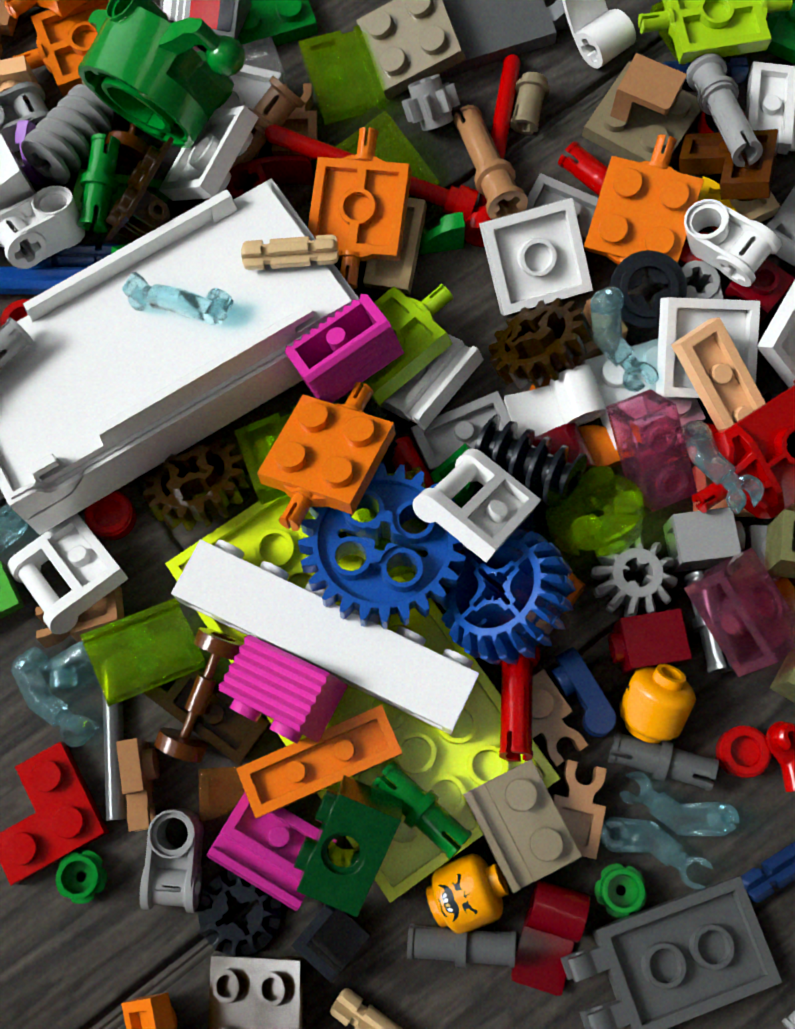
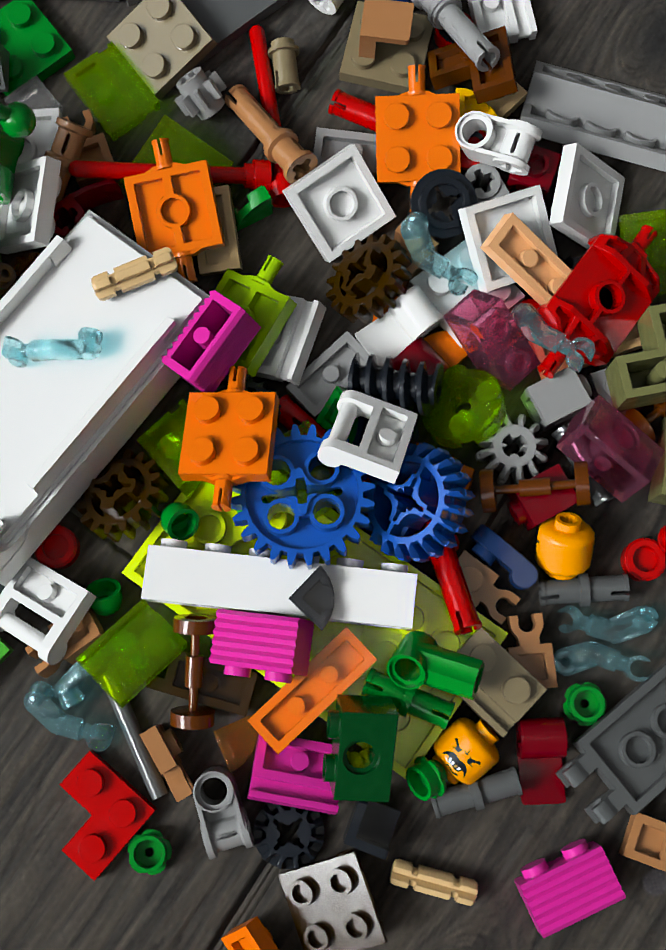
camera: 25 degrees left, 5 degrees up
none -> green hinge [86,578,123,616]
none -> green hinge [161,502,200,541]
none -> black tile [289,565,334,631]
none -> green piece [387,631,485,700]
none -> green plate [406,756,447,801]
none -> reddish brown wheel [479,461,591,513]

